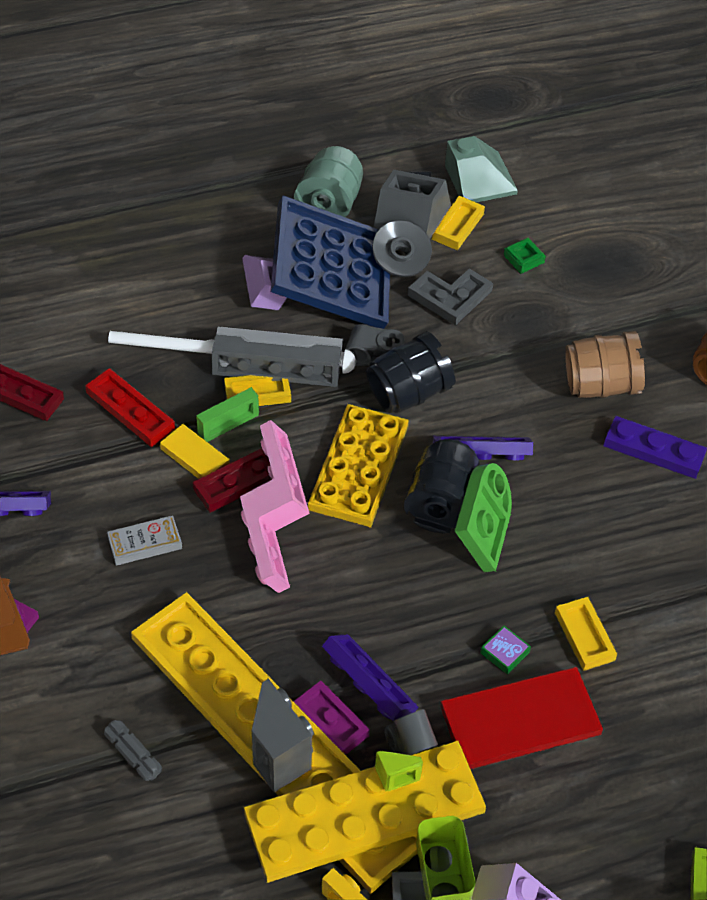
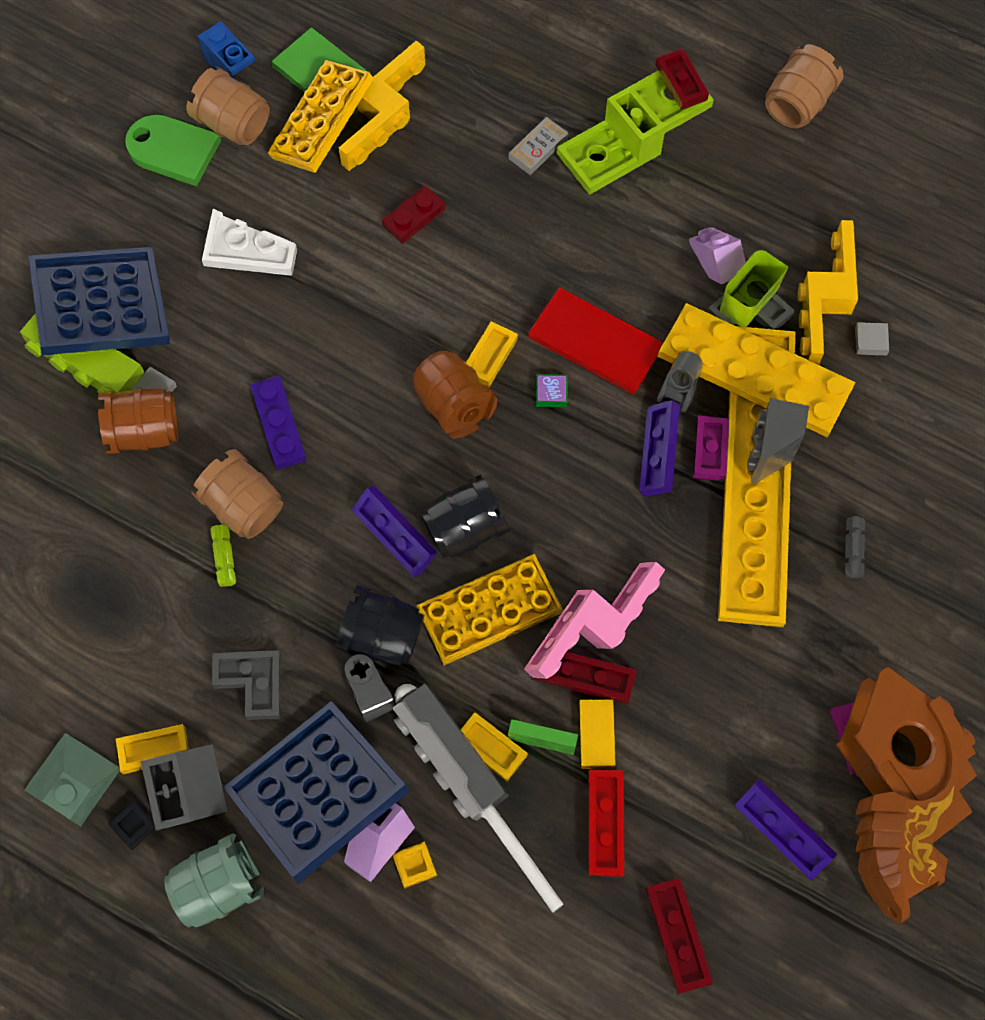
camera: 130 degrees left, 15 degrees up
light grey tile [107,515,182,566] -> none
dark grey dish [372,221,432,277] -> none
lime slope [375,751,423,792] -> none
bright green tile [455,463,512,572] -> none
green tile [503,238,546,274] -> none
none -> lime axle [211,524,236,587]
none -> yellow tile [393,841,437,889]
none -> dark orange piece [413,350,498,439]

